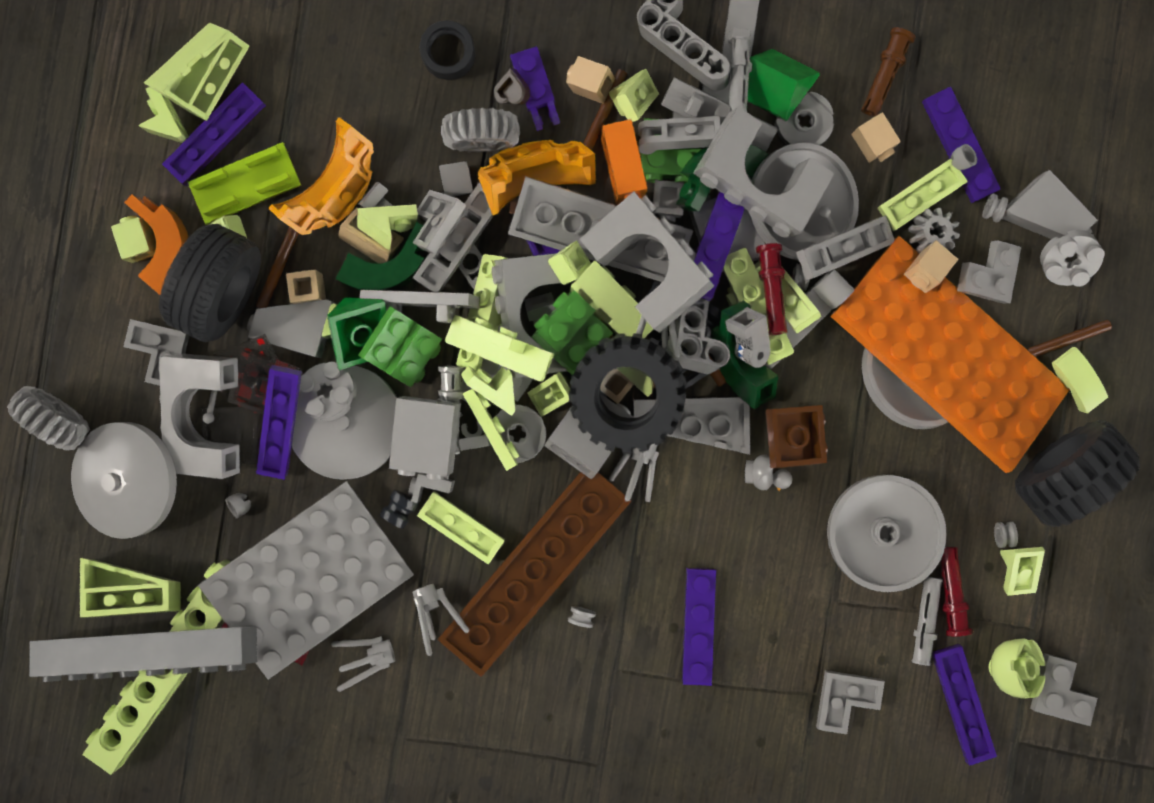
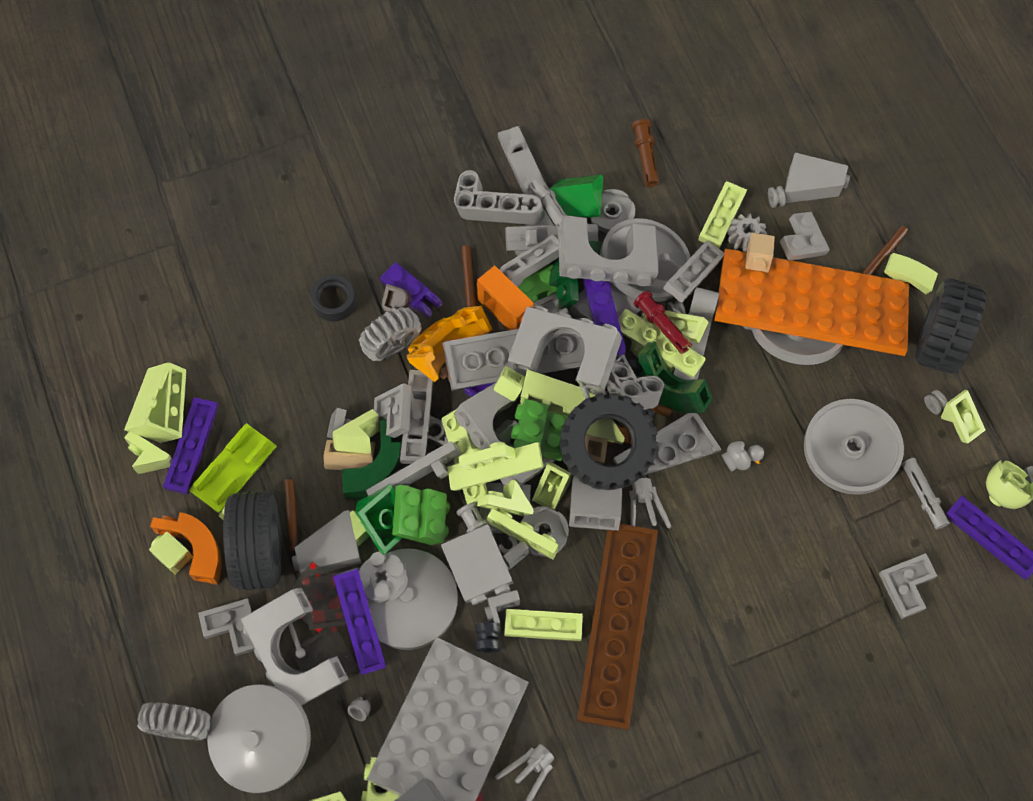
camera: 30 degrees left, 20 degrees down
light orange windscreen [268,117,374,235] -> none
tan brick [286,270,326,304] -> none
light grey plant [412,584,469,656] -> none
light grey slope [439,161,473,197] -> none
tan brick [566,56,615,104] -> none
light grey bush [568,606,596,628] -> none
yellowish green slope [609,69,659,122] -> none
dark purple plate [682,568,716,686] -> none
light grey leg [726,307,770,368] -> none
reddish brown plate [766,405,828,468] -> none
tan brick [851,112,901,163] -> none
dark purple plate [922,86,1001,204] -> none
dark red pin [940,547,973,637] -> none
light grey hinge [951,144,977,170] -> none
light grey plate [1040,230,1105,287] -> none

